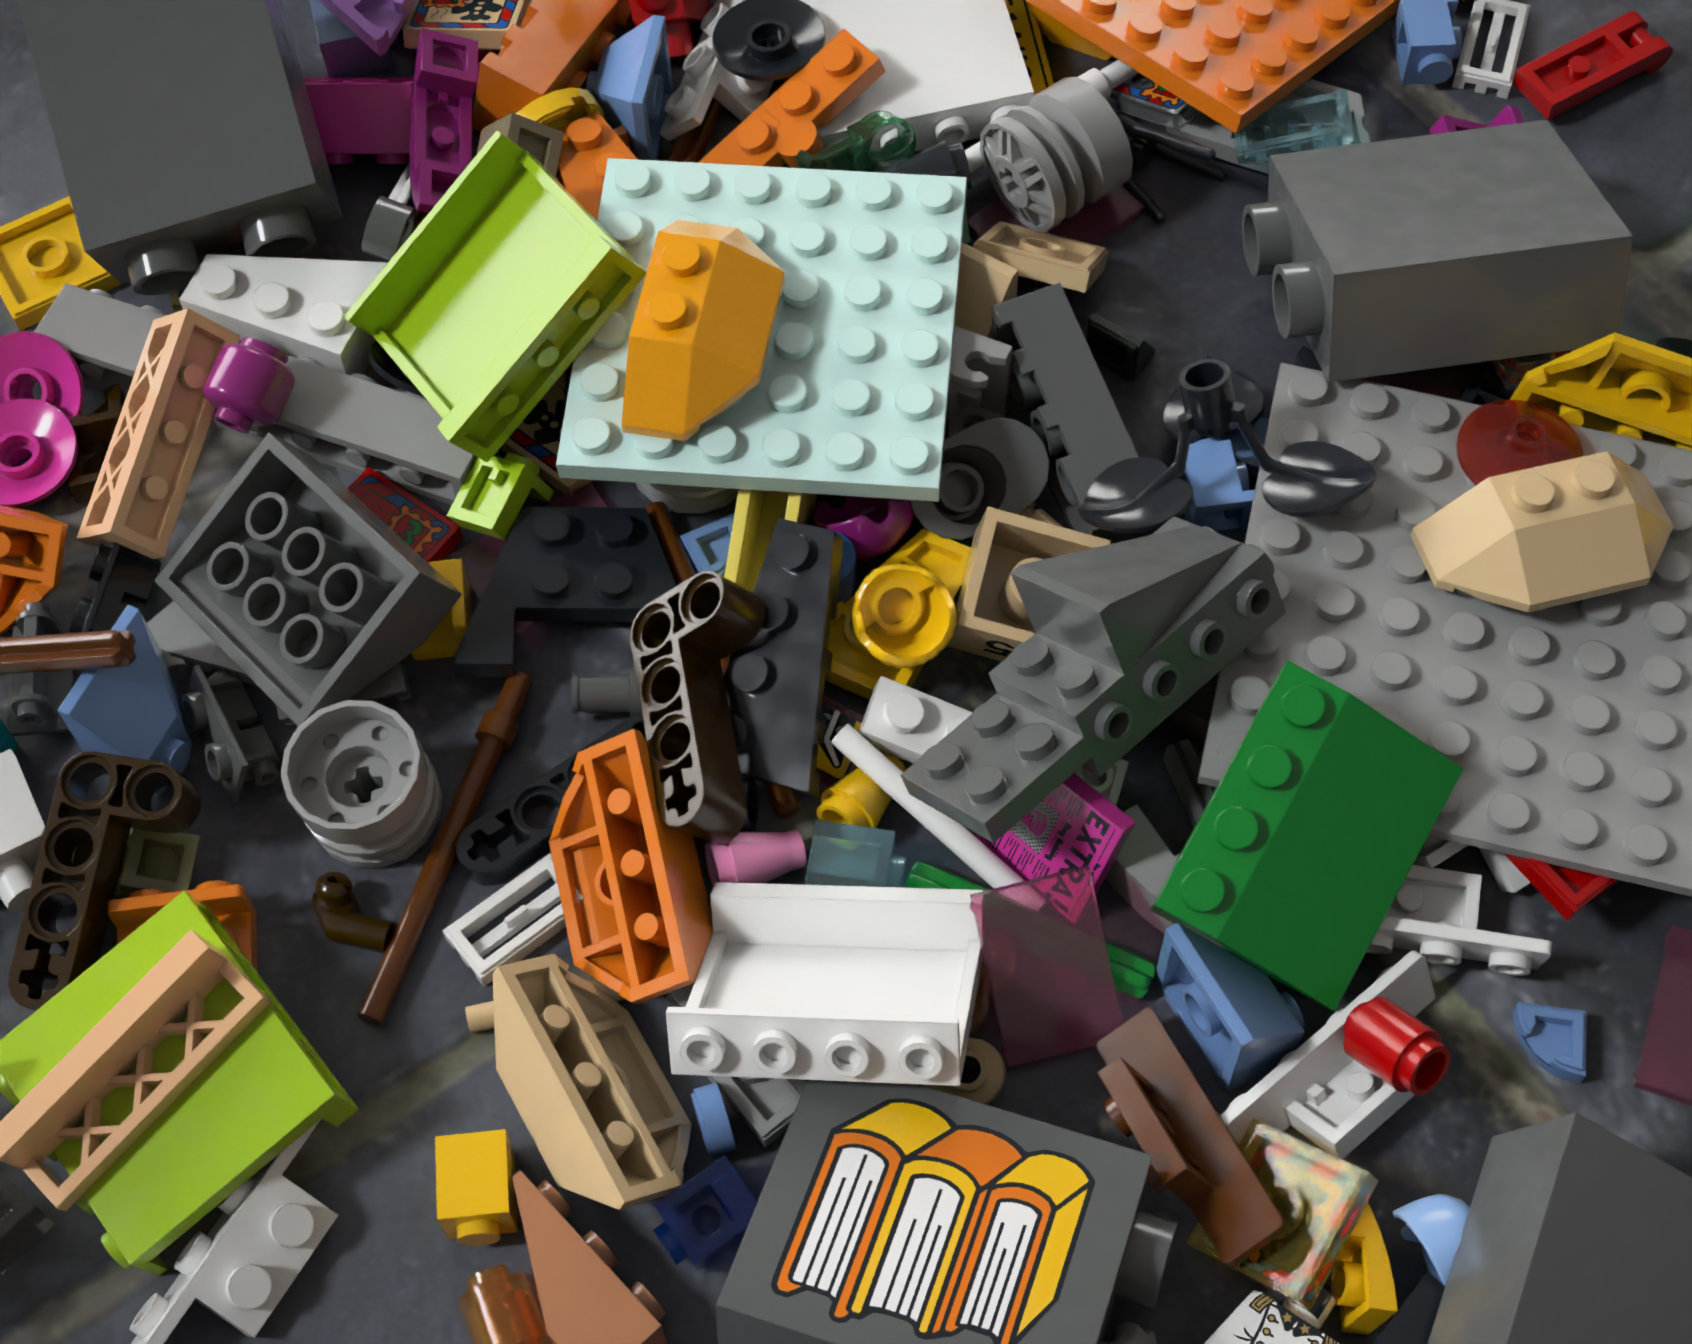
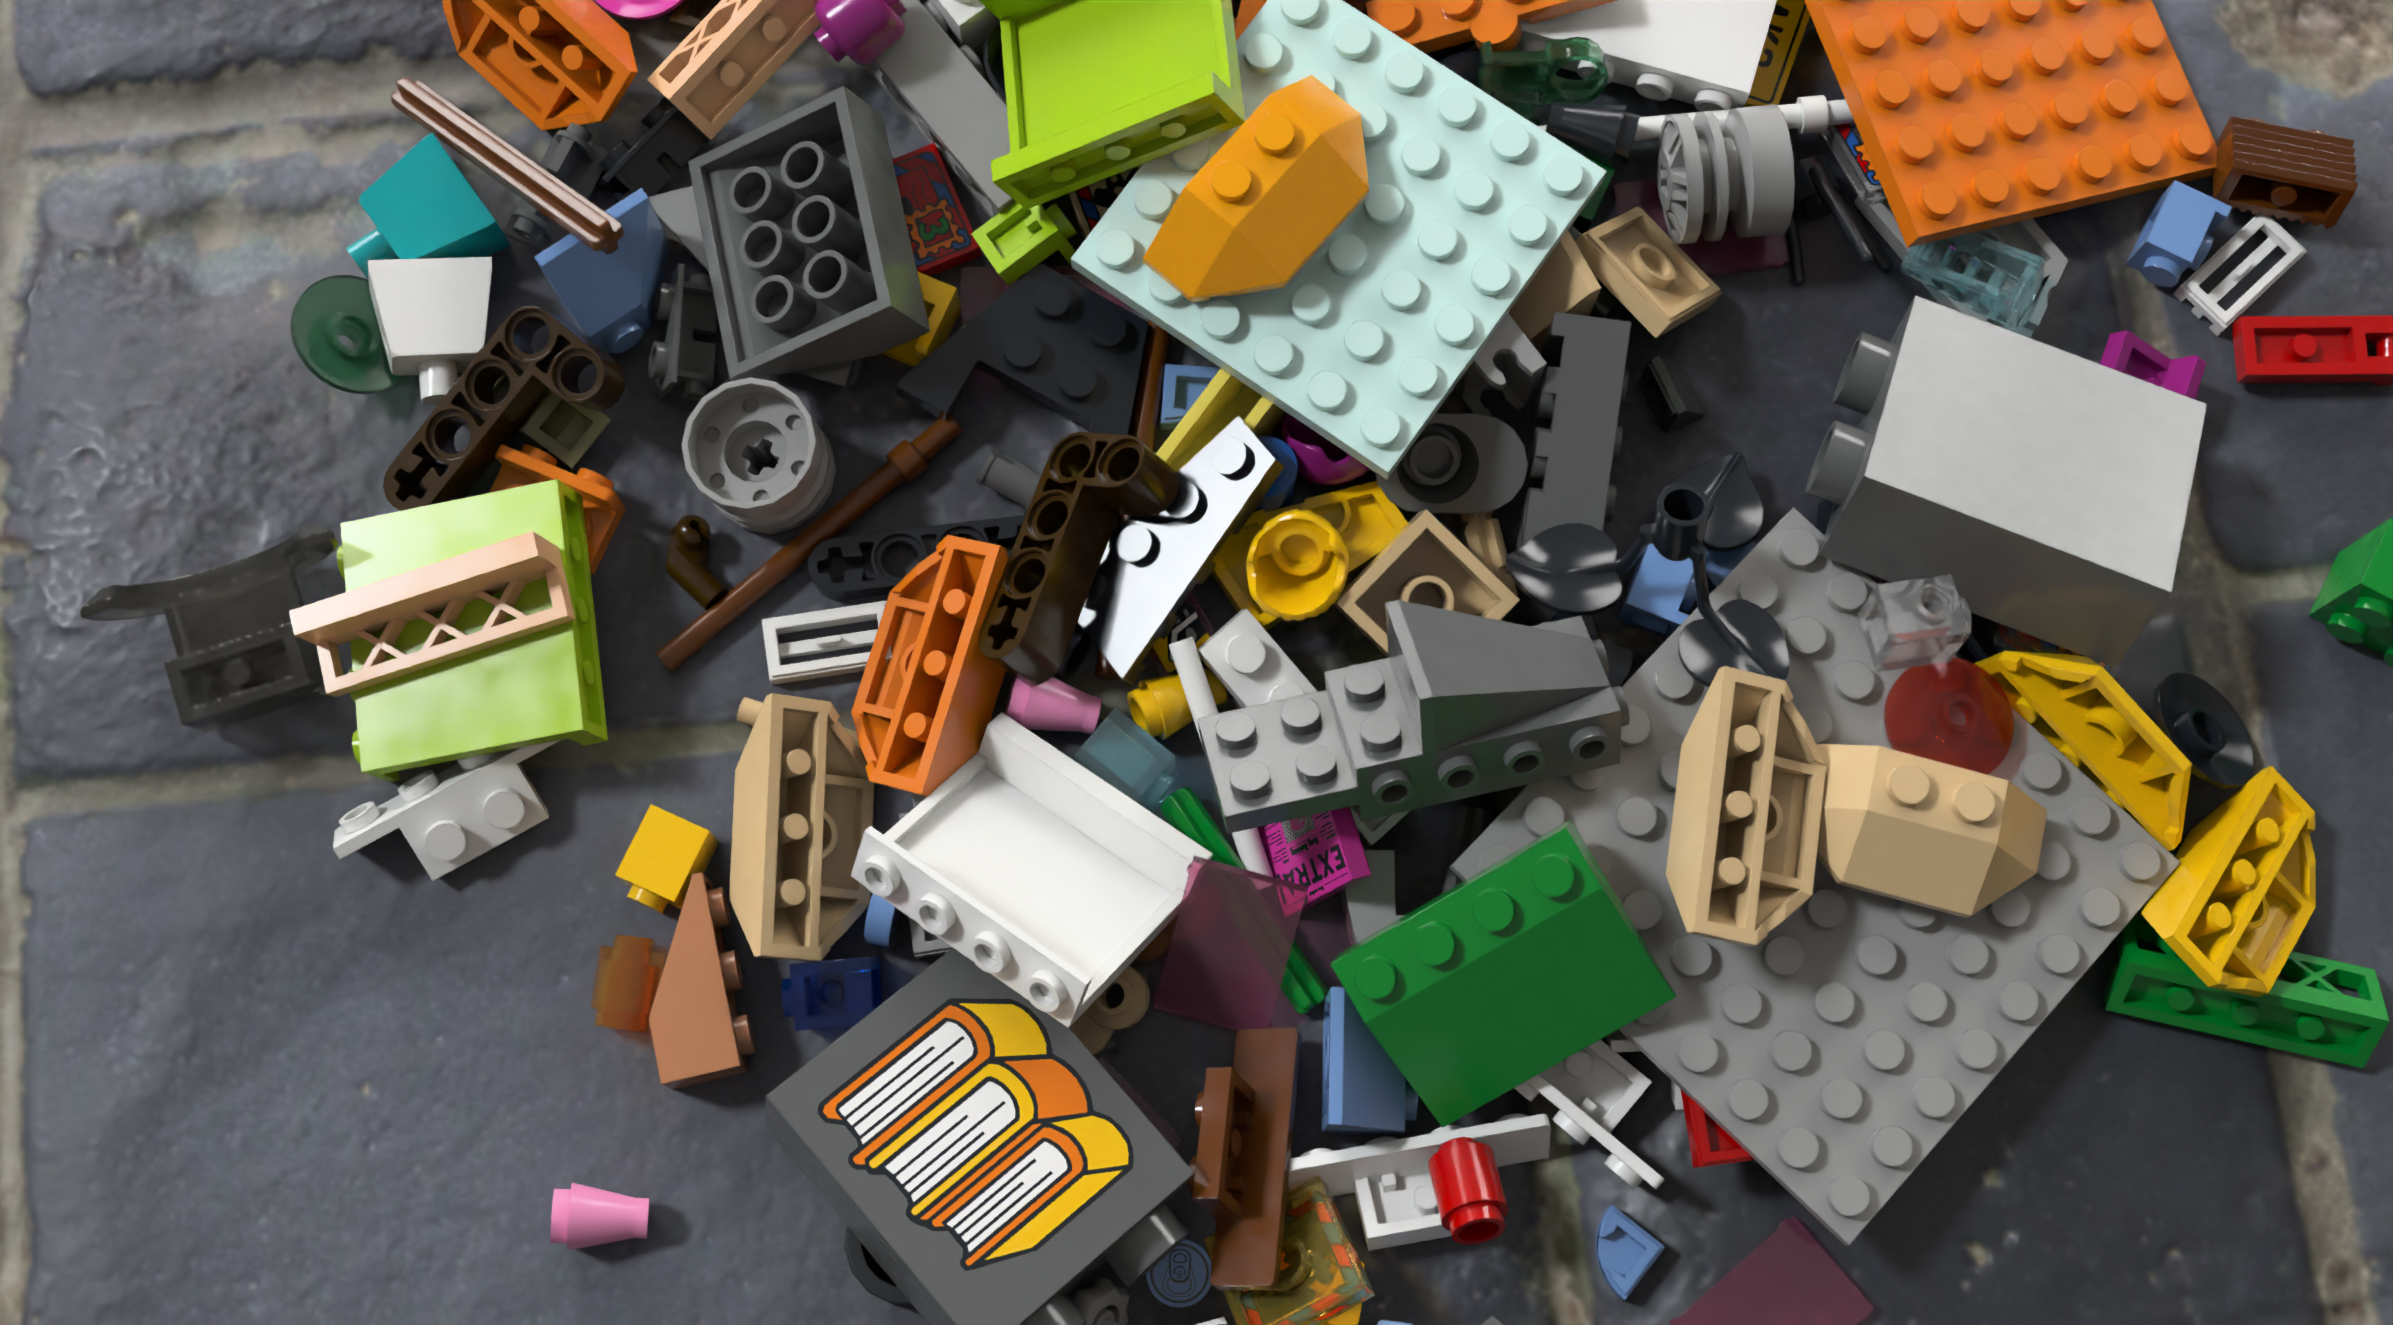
camera: 25 degrees right, 15 degrees up
none -> medium blue tile [1146,1239,1212,1308]
none -> tan wedge [1666,666,1826,947]
none -> clear brick [1858,574,1972,672]

